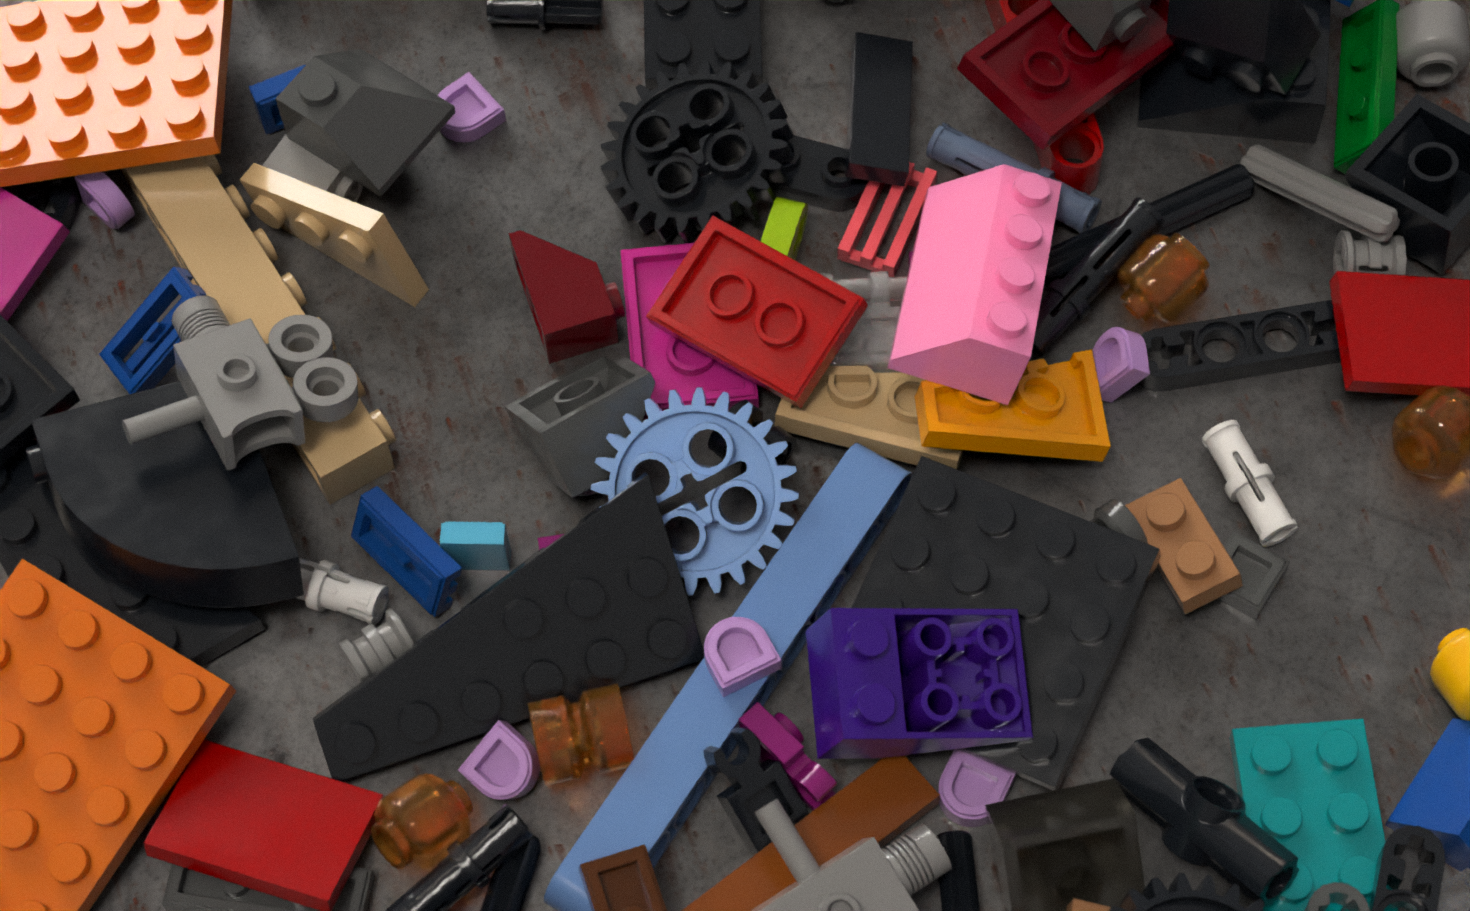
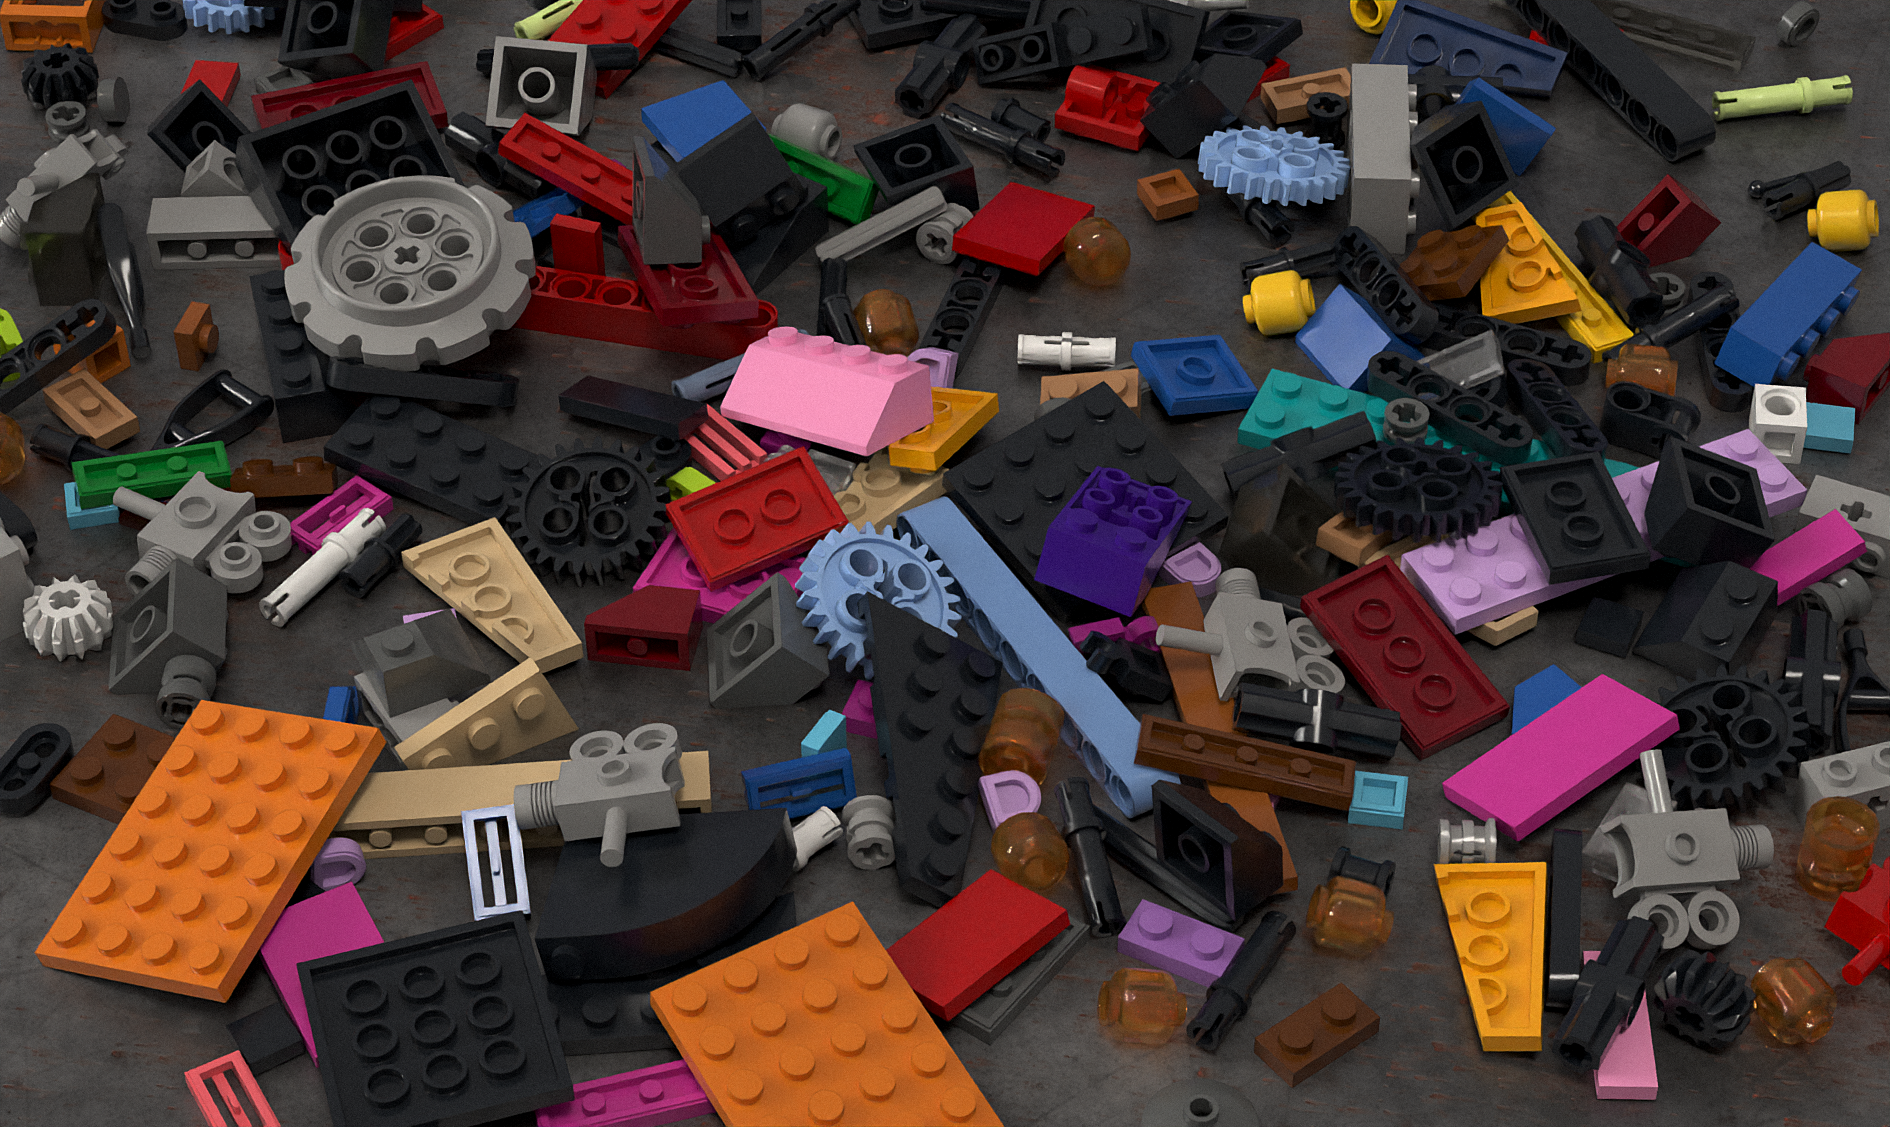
camera: 65 degrees left, 20 degrees down
lavender tile [704,617,782,697] -> none
none -> tan wing [401,517,584,673]
none -> blue tile [1130,335,1259,416]

